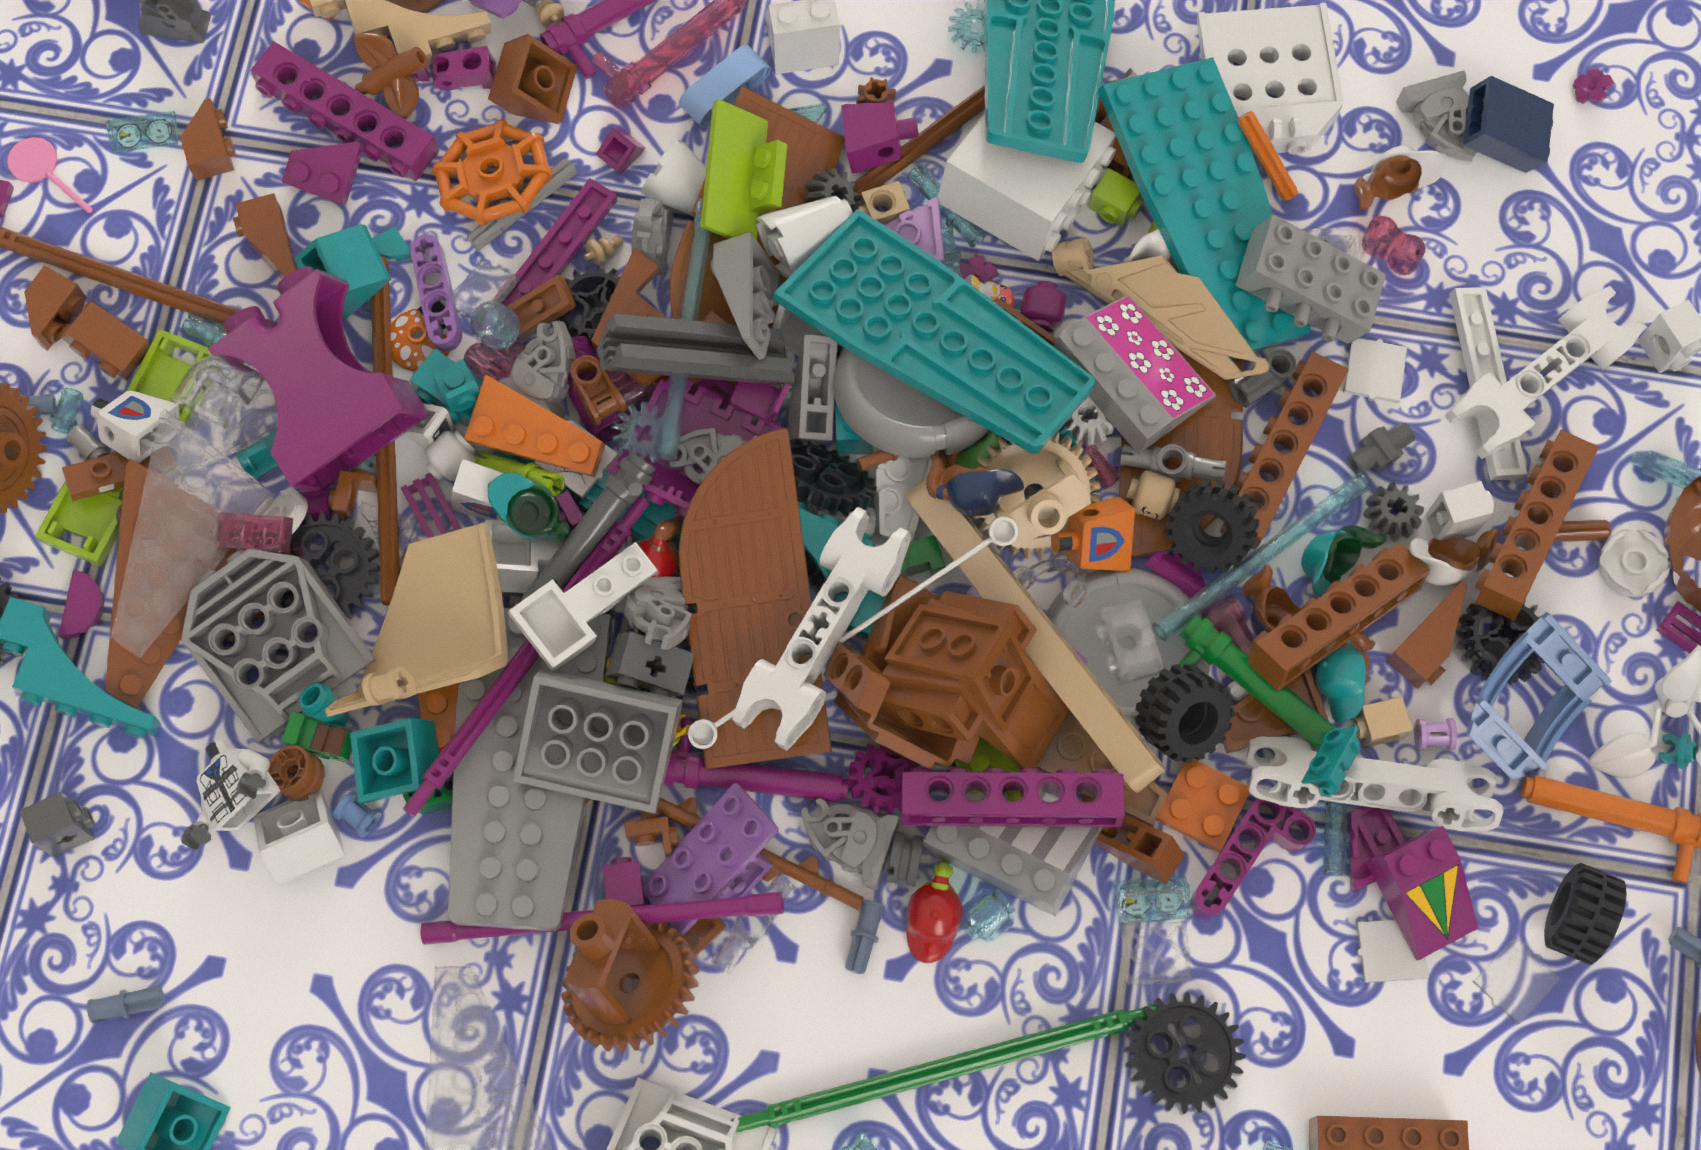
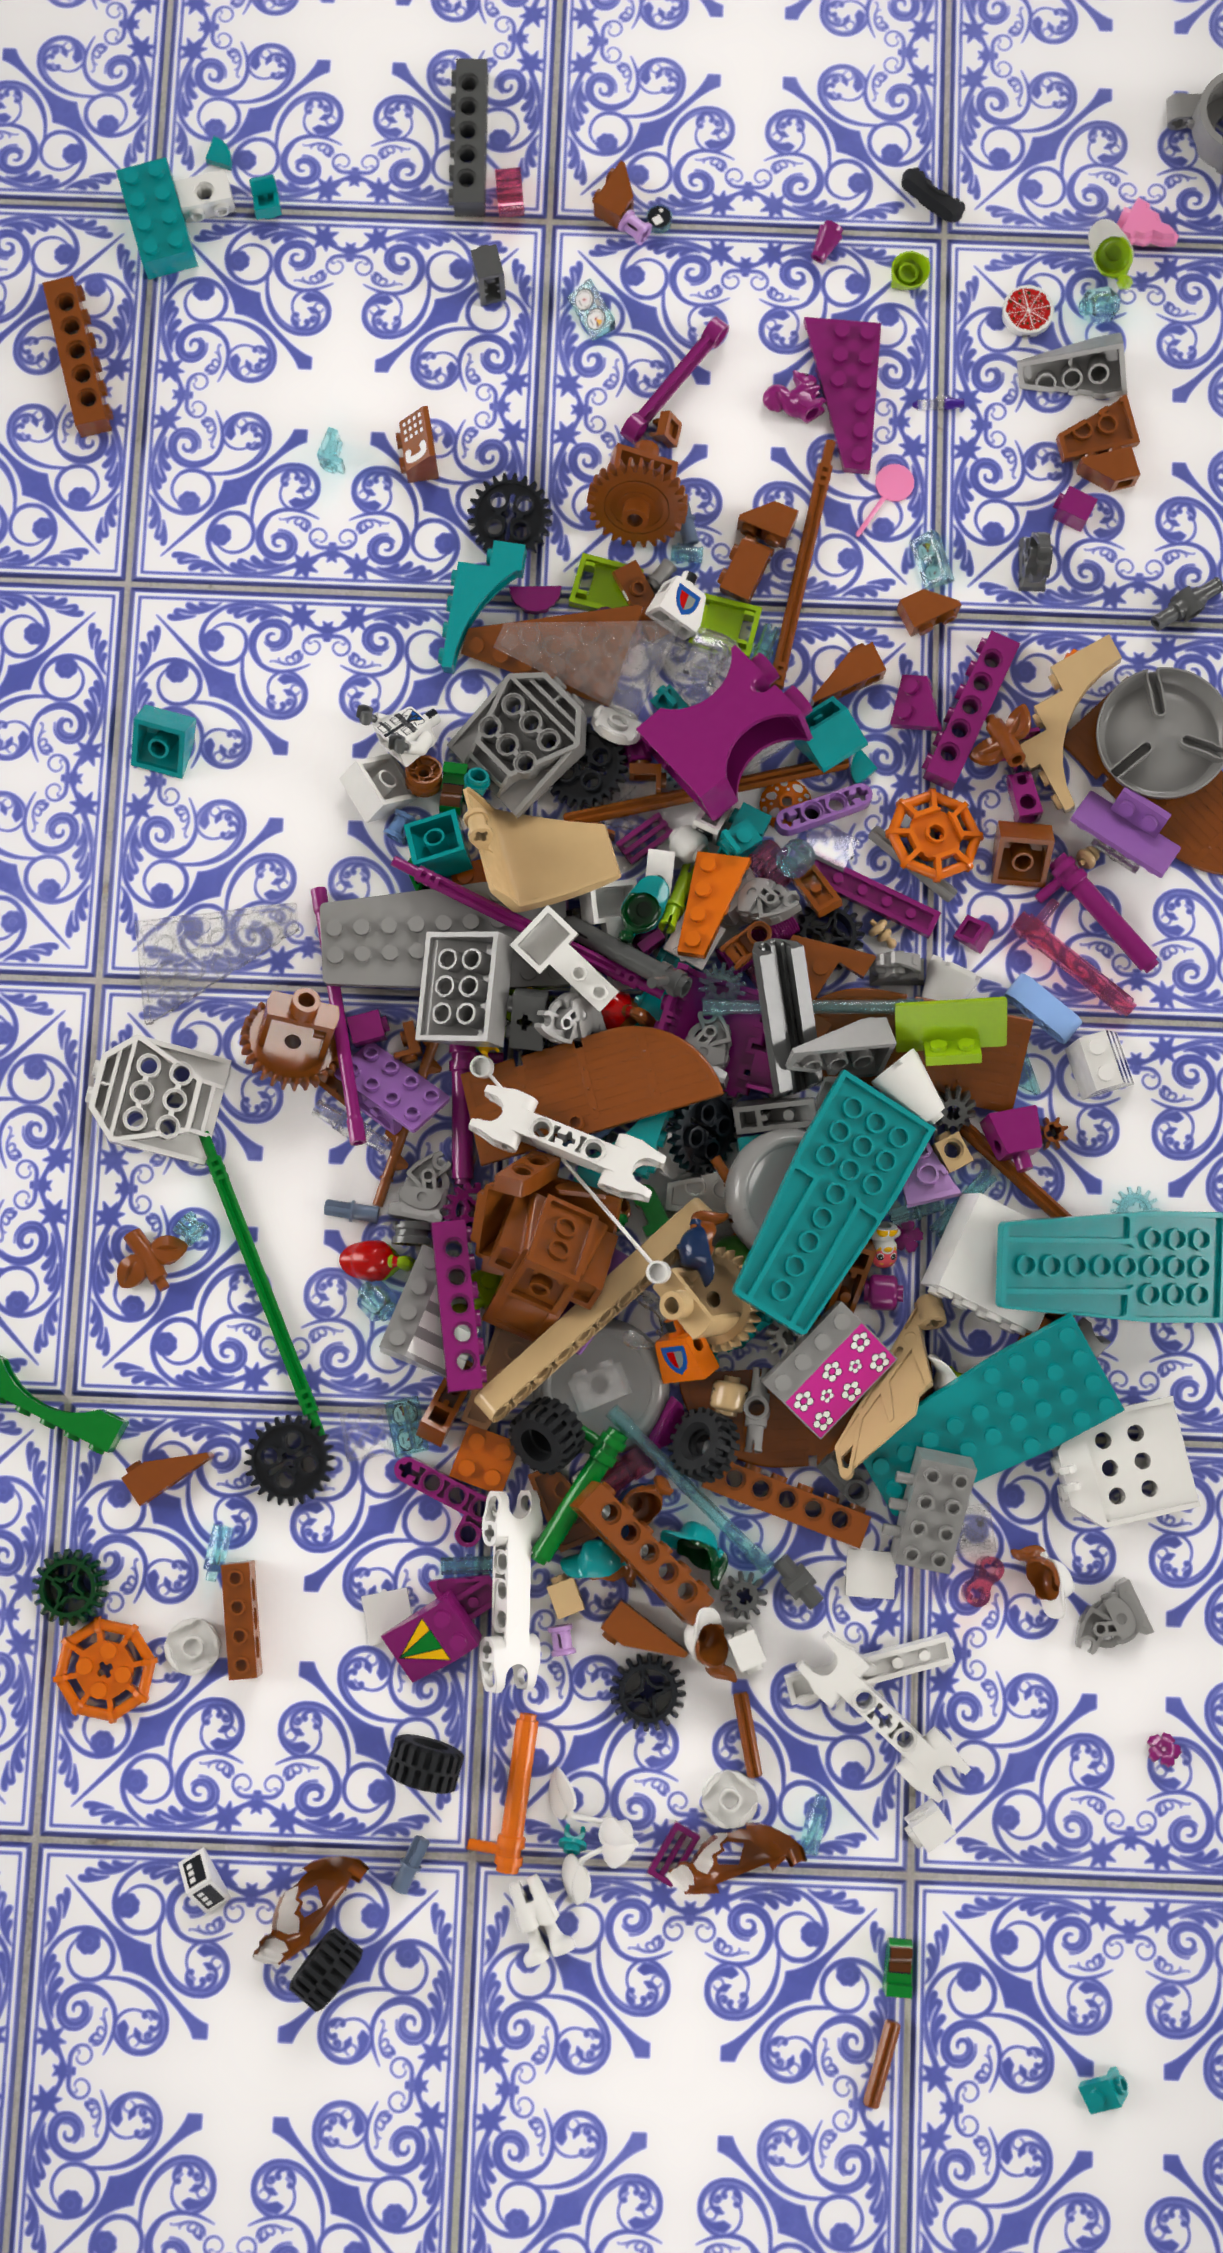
camera: 85 degrees right, 10 degrees up
dark grey brick [19,792,95,857] -> none
sand blue axle [87,986,165,1023] -> none
clear pink slope [216,512,293,553] -> none
clear pink pin [1081,444,1120,489] -> none
lime brick [1089,168,1144,227] -> none
orange axle [1238,111,1298,201] -> none
teal hinge [1301,726,1360,797] -> none
dark blue brick [1463,76,1554,173] -> none
medium blue wedge [1466,611,1612,780] -> none
clear piece [1472,936,1561,1025] -> none
dark orange brick [1475,429,1599,621] -> none

